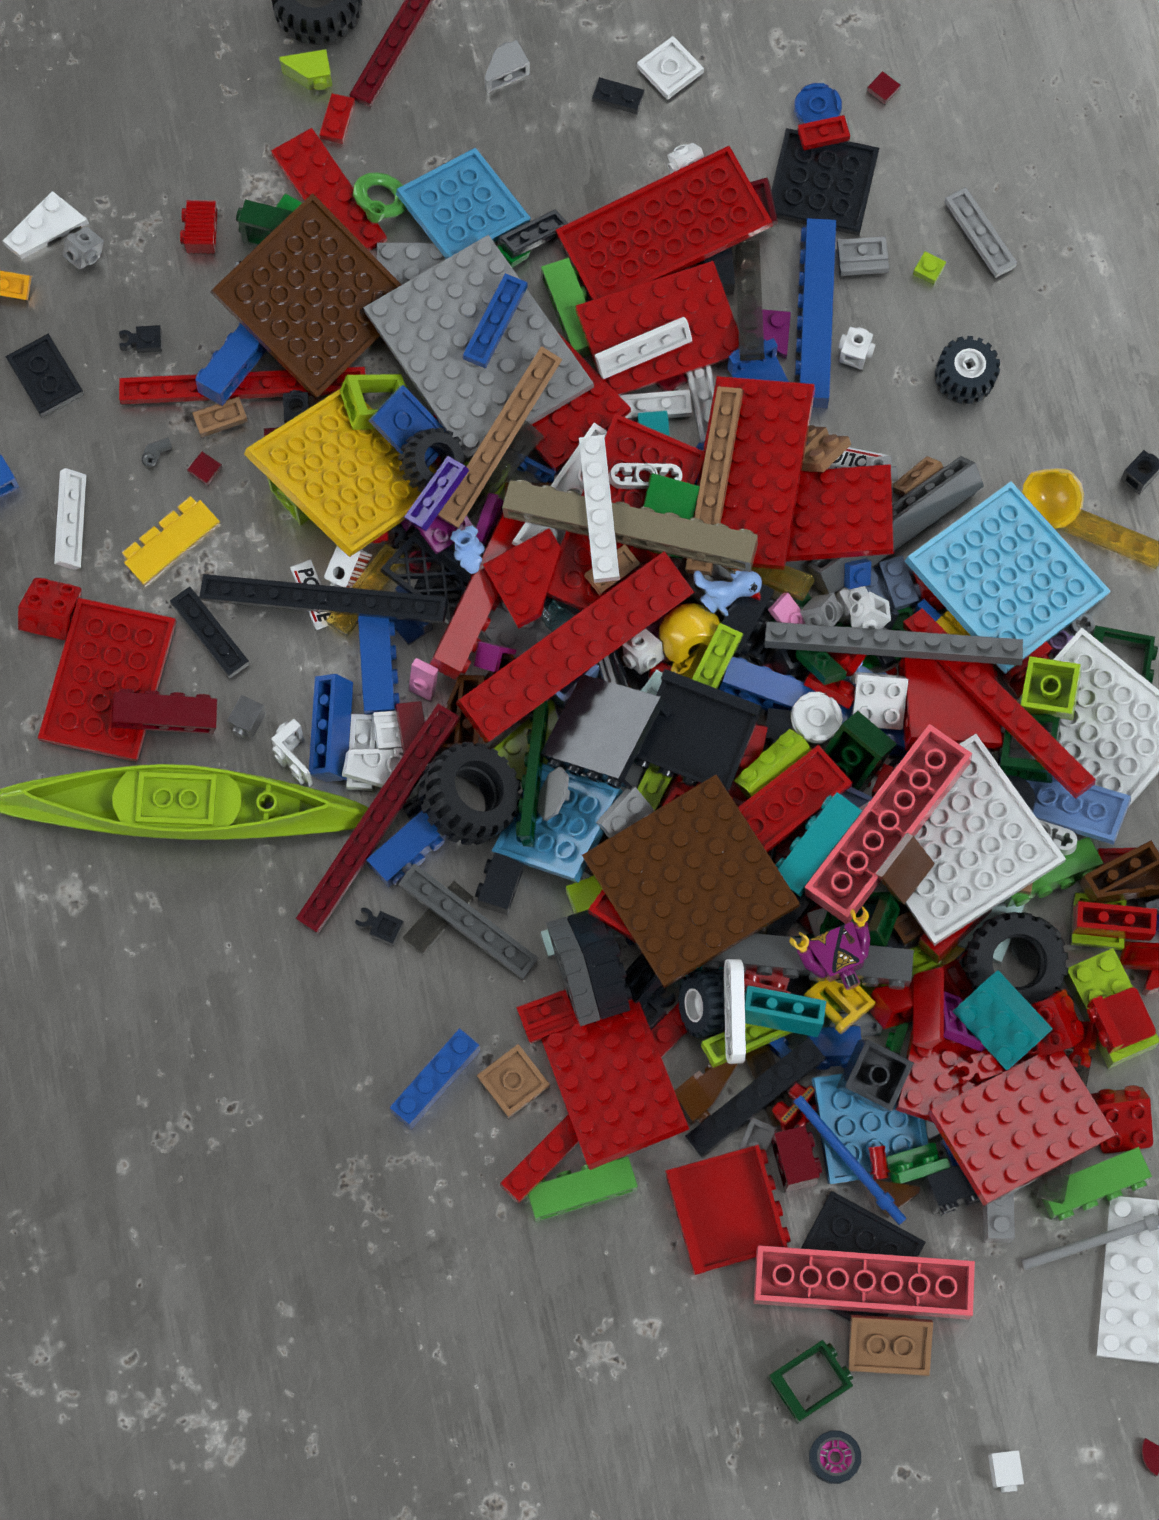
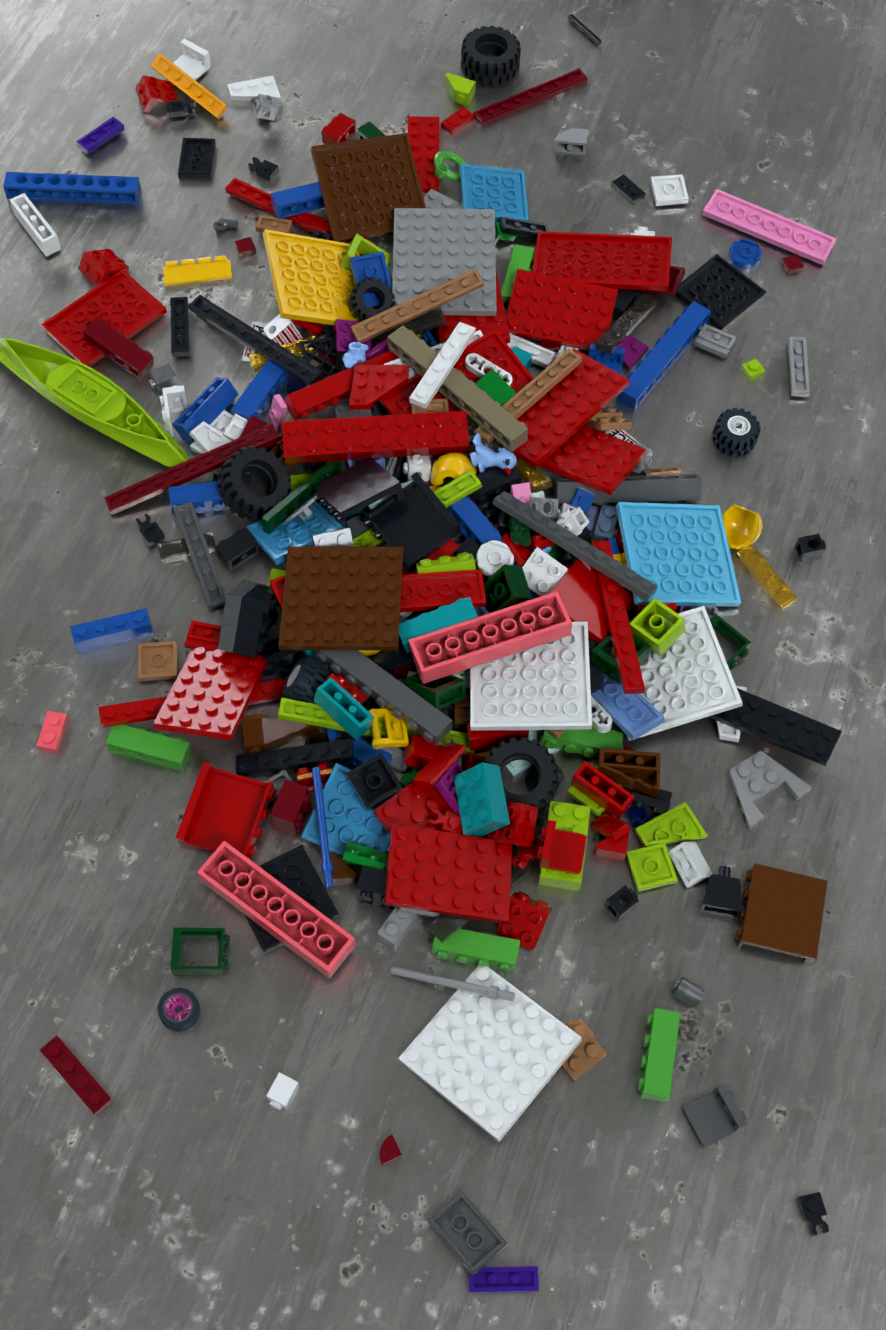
camera: 30 degrees right, 10 degrees down
white plate [54,468,86,570] -> none
dark purple plate [404,456,469,531] -> none
blue plate [463,273,528,369] -> none
magenta panel [474,641,517,672] -> none
white plate [595,317,692,379] -> none
white beam [724,959,746,1064] -> none
magenta torso [789,907,870,990] -> none
red plate [797,115,850,150] -> none
white brick [838,327,876,370] -> none
medium nougat plate [848,1315,933,1376] -> none
red pin [868,1146,891,1180] -> none
reddish brown tile [876,833,935,904] -> none
none -> coral plate [36,711,68,753]
none -> bright pink plate [702,189,837,265]

